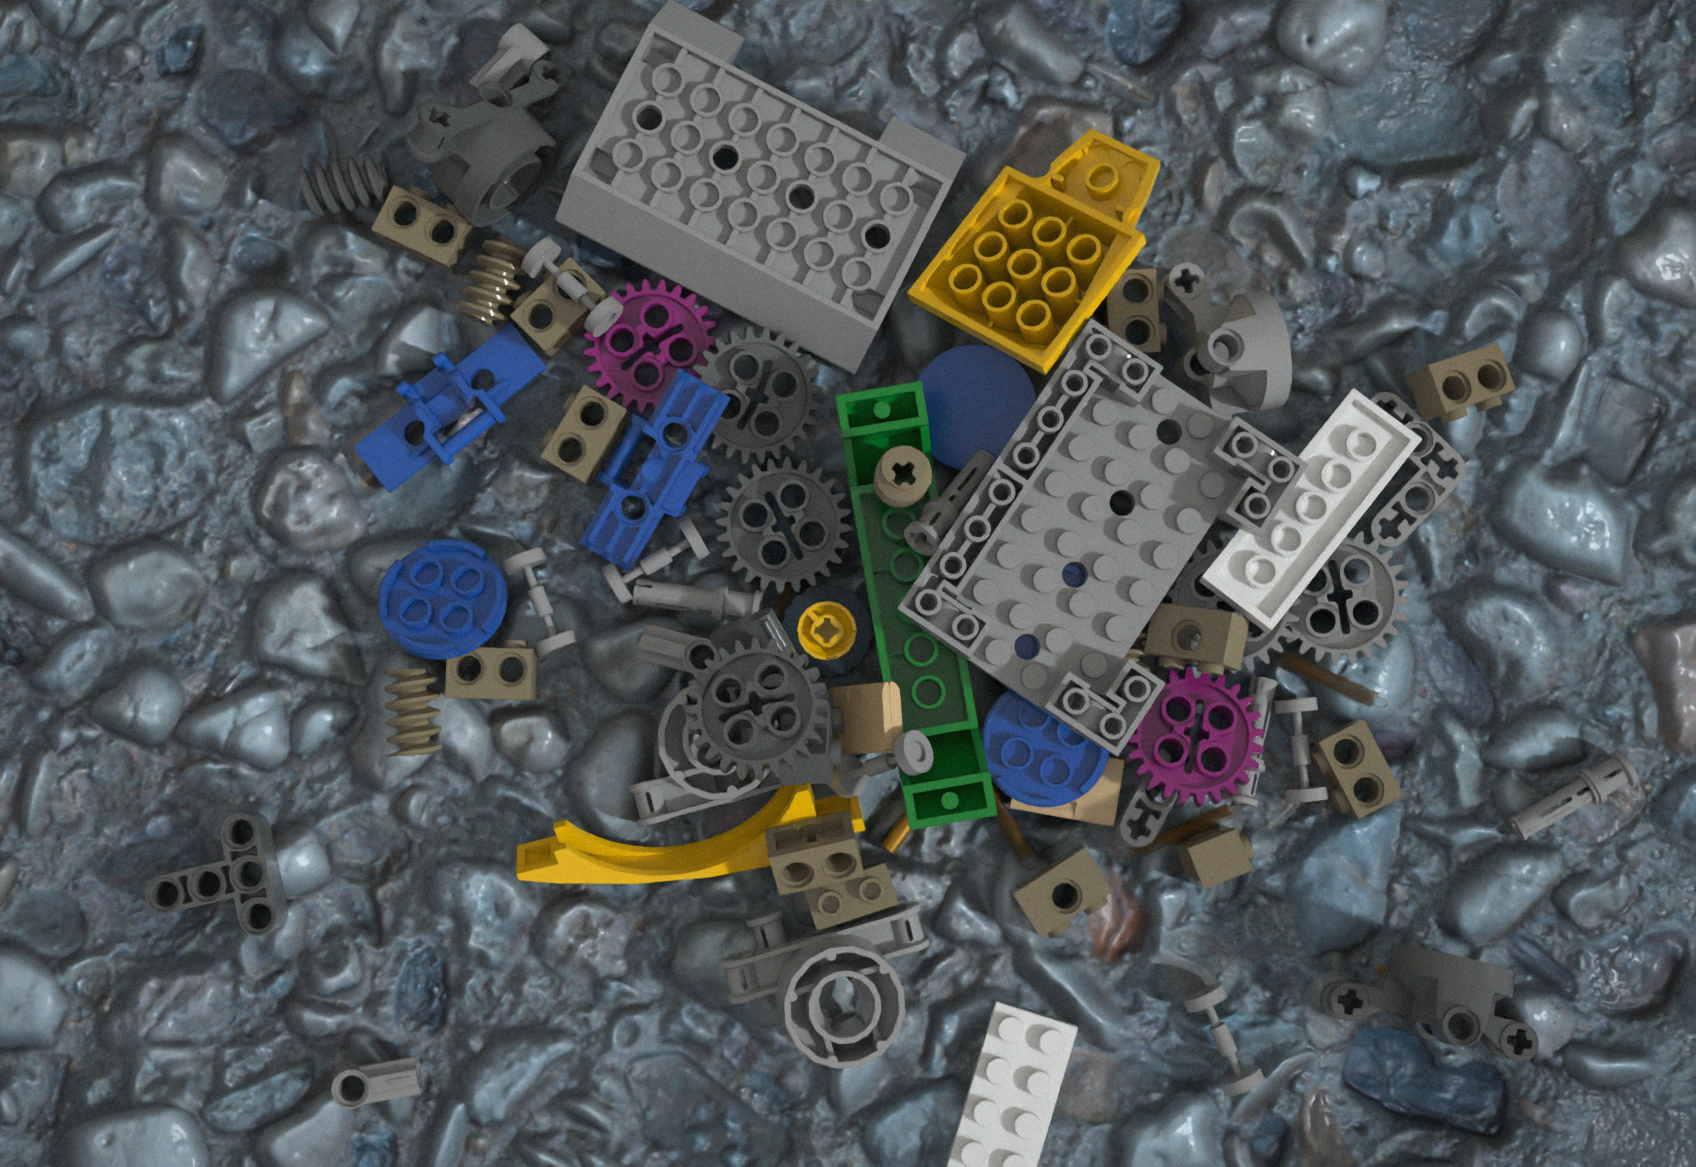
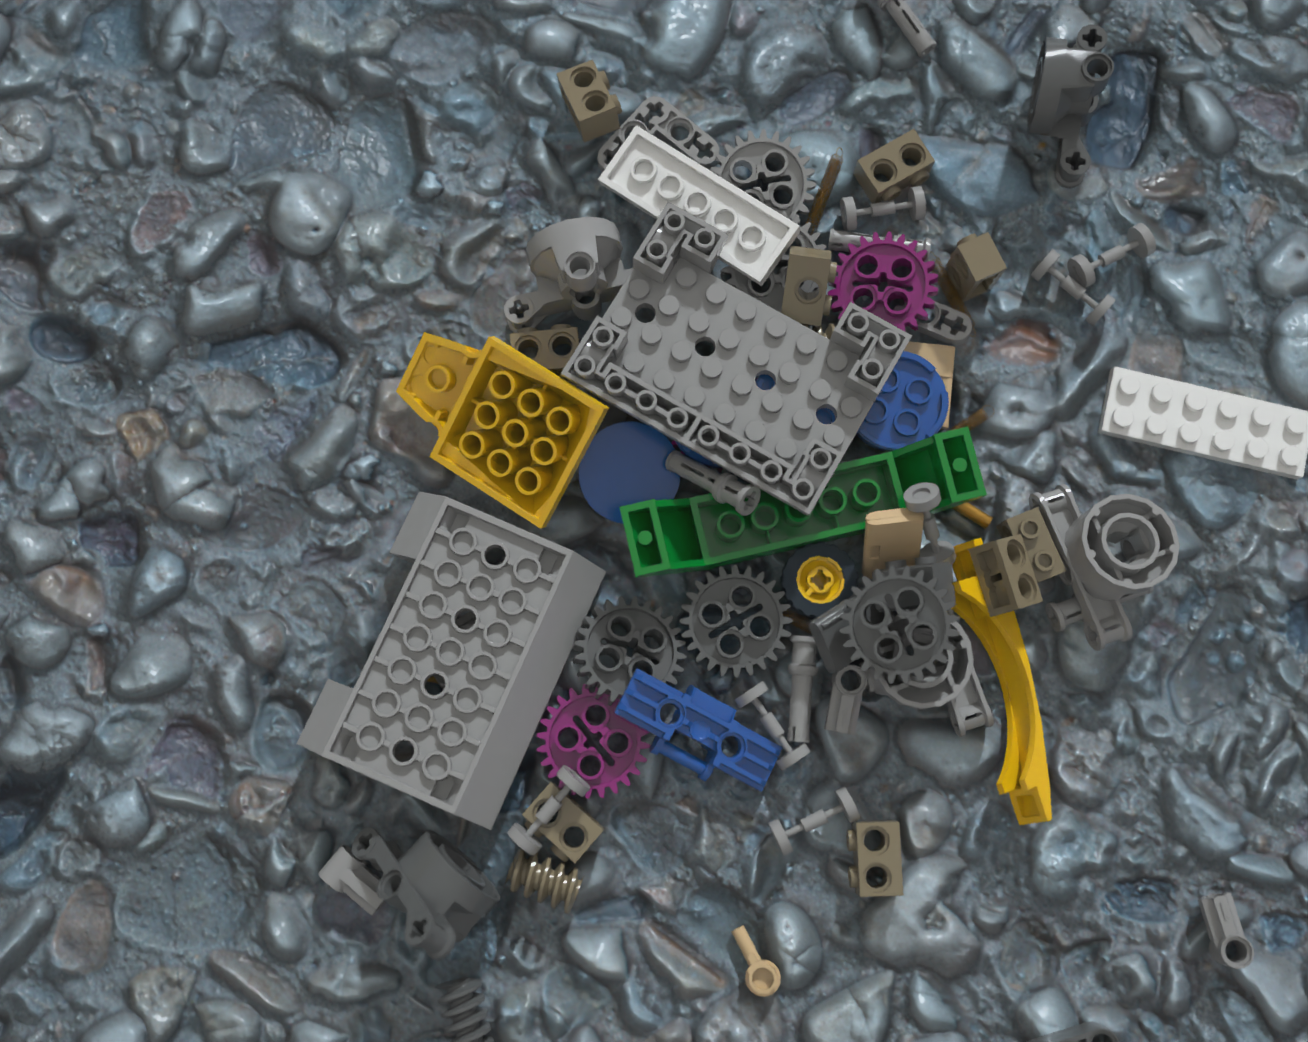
camera: 90 degrees left, 5 degrees down
blue piece [353,323,548,493] -> none
dark tan brick [371,185,477,275] -> none
blue tile [377,539,508,660] -> none
dark tan piece [384,669,442,757] -> none
dark tan brick [540,385,631,487] -> none
dark tan piece [873,445,932,508] -> none
dark tan brick [1010,845,1113,939] -> none
none -> tan plate [731,925,781,997]
none -> light grey wheel [1030,249,1116,326]

